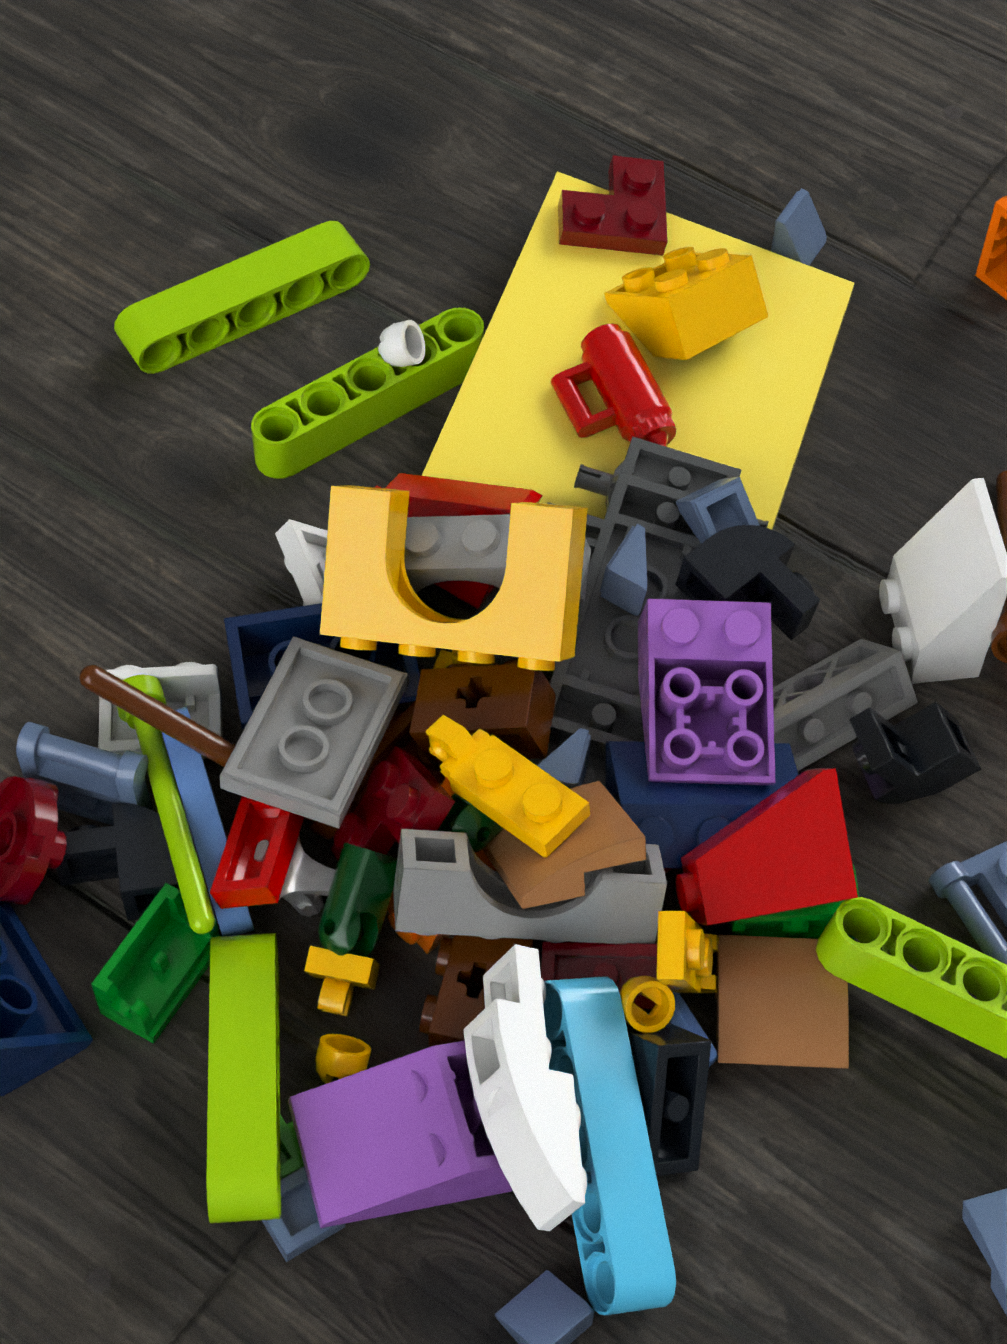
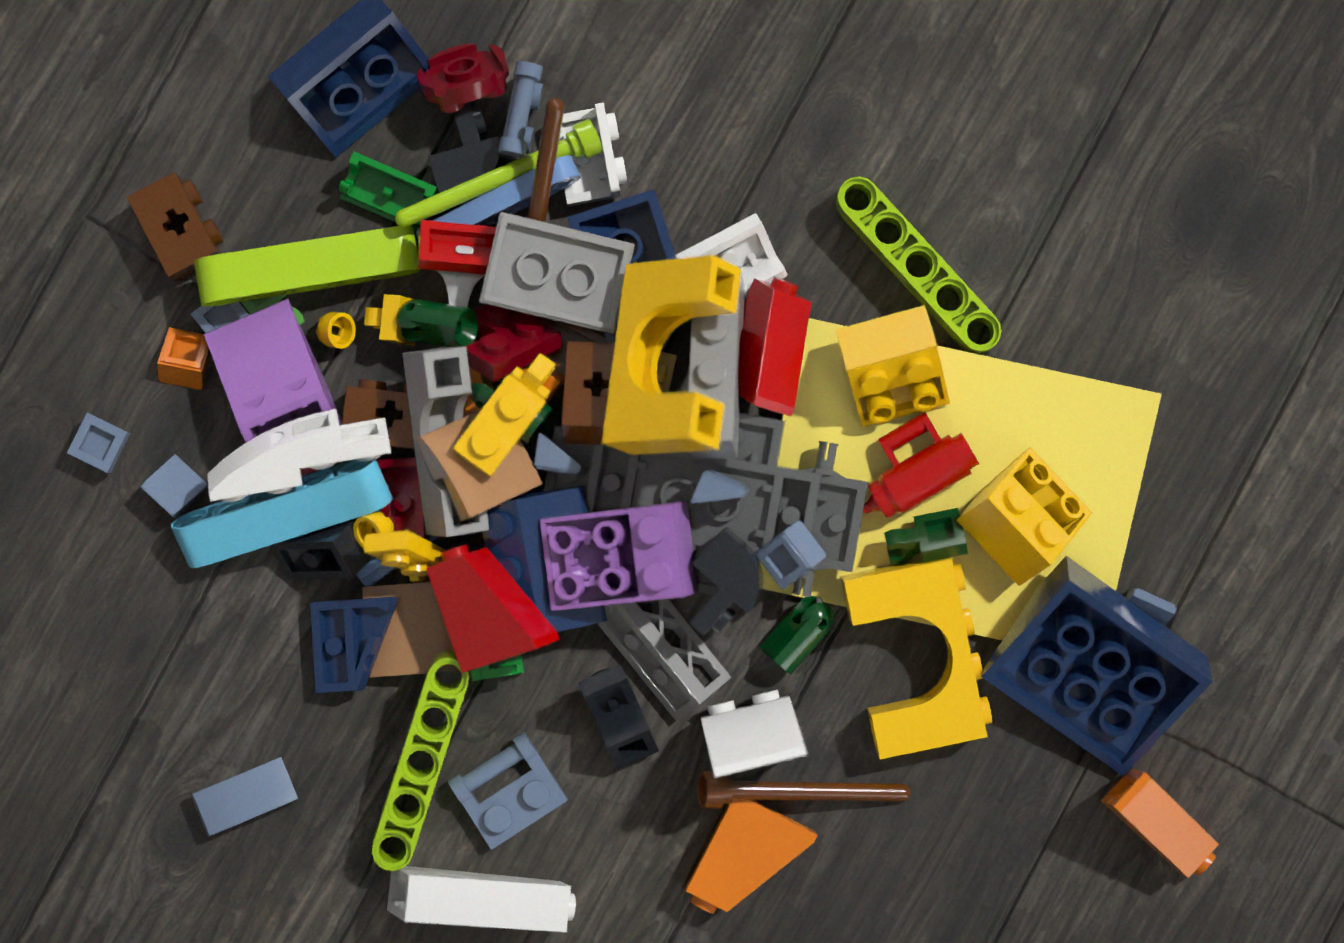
camera: 85 degrees right, 30 degrees up
lime beam [114,221,370,374] -> none
white hinge [378,320,425,367] -> none
dark red plate [558,155,668,256] -> none
none -> reddish brown brick [127,172,224,282]
none -> orange slope [157,327,211,390]
none -> dark blue wing [310,597,397,693]
none -> dark green piece [759,596,834,675]
none -> yellow slope [836,305,950,427]
none -> yellow arch [840,557,992,759]
none -> dark green plate [884,508,968,565]
none -> dark blue slope [981,556,1213,776]

